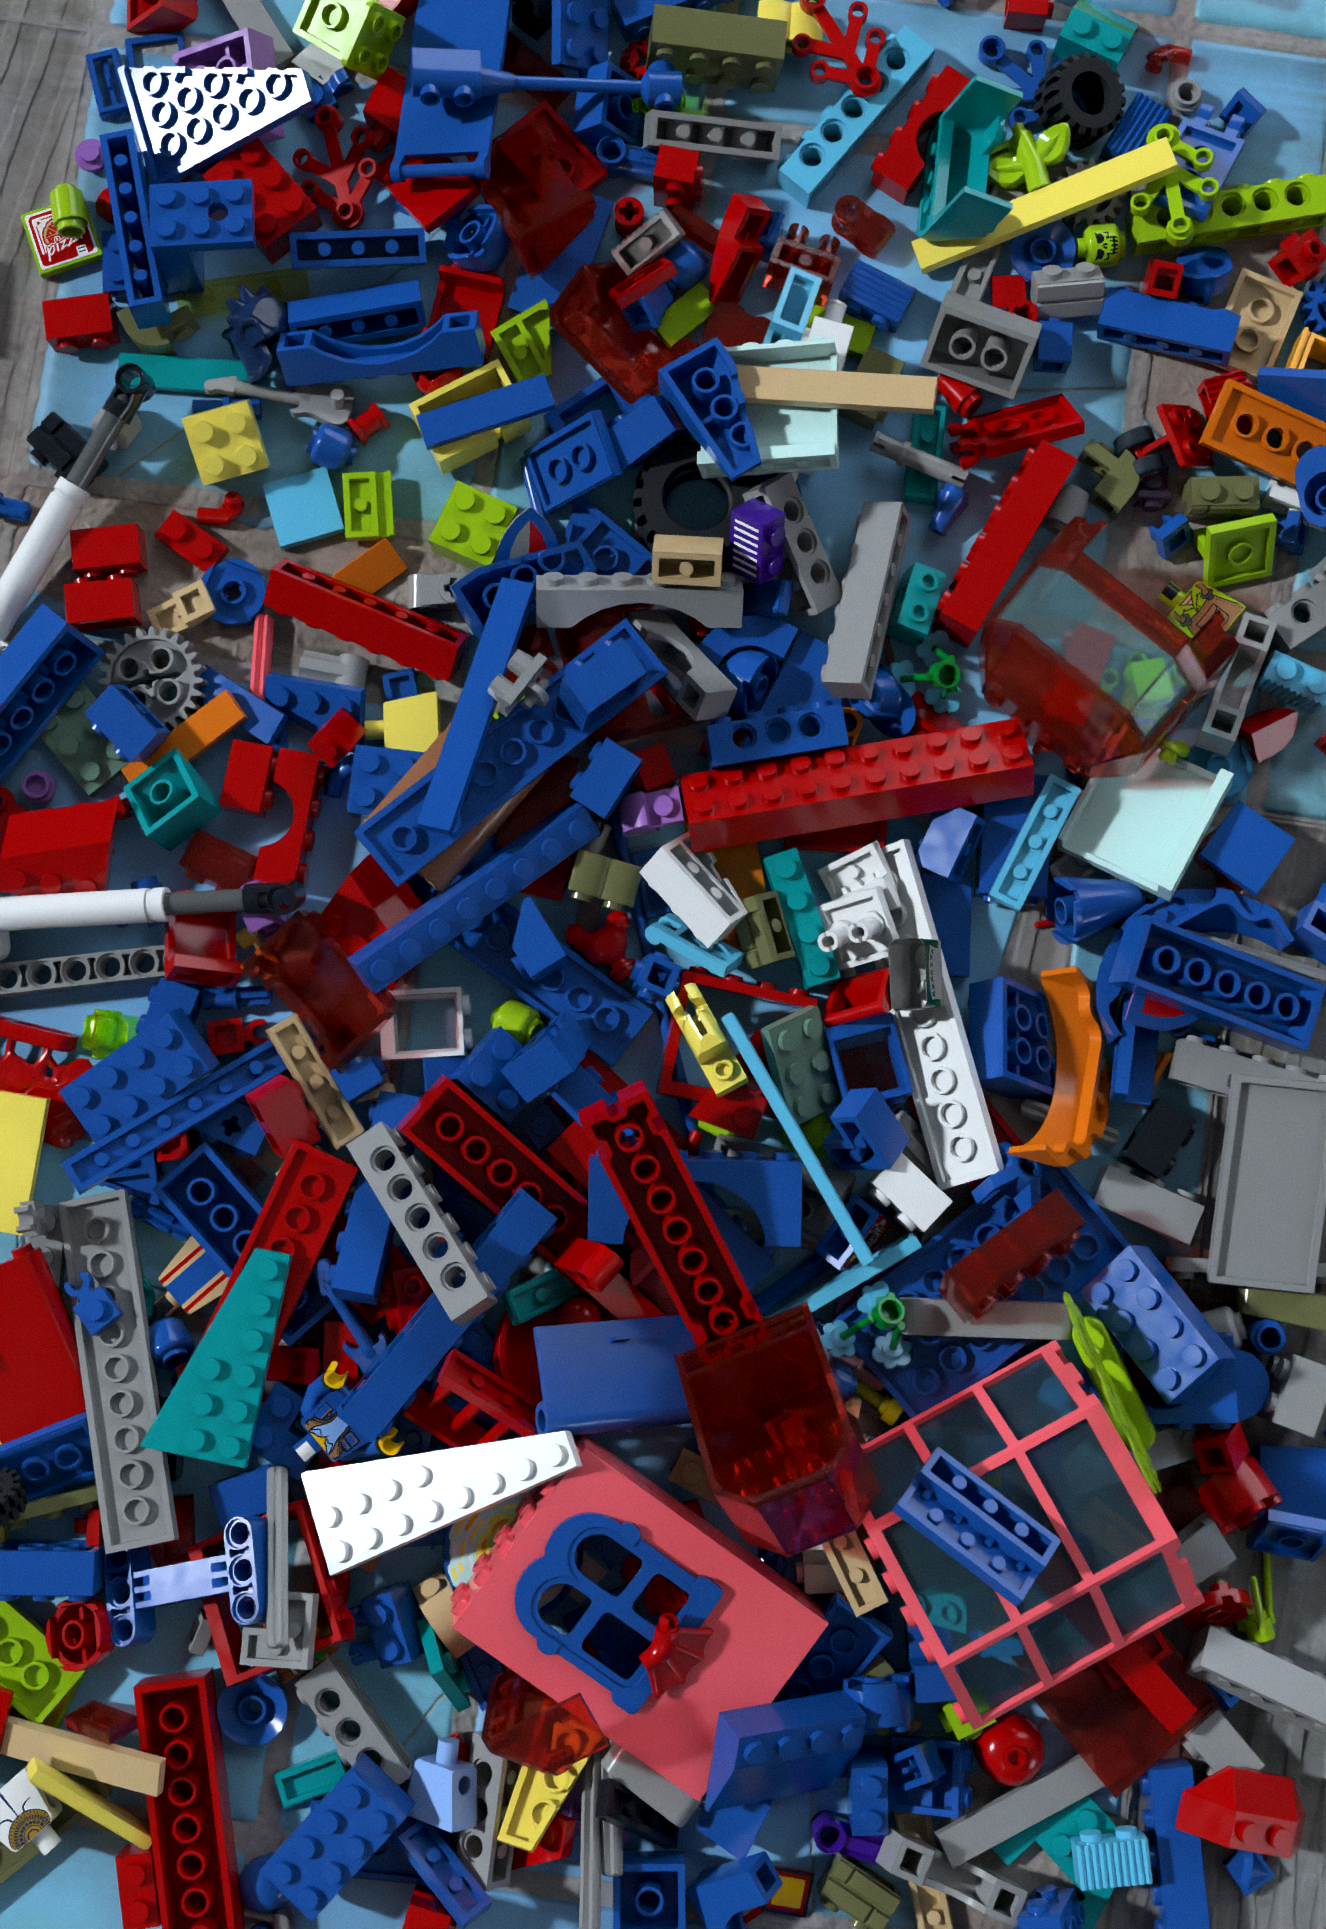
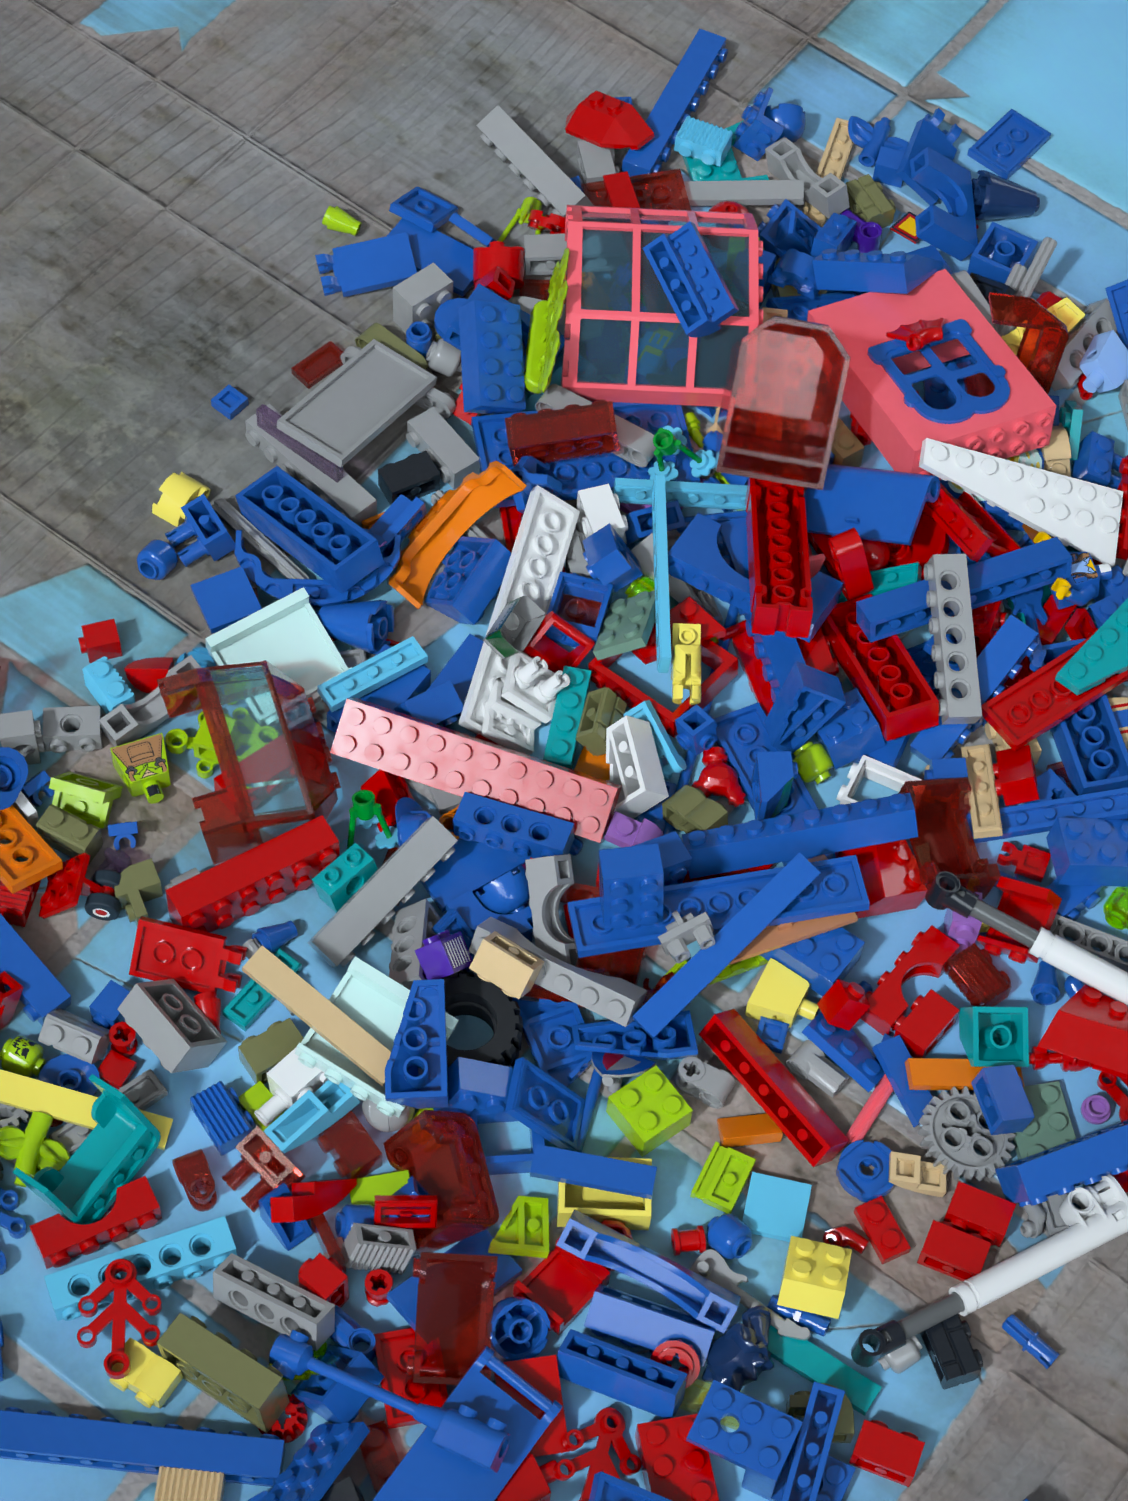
camera: 155 degrees left, 25 degrees down
none -> red gear [650,1339,701,1388]

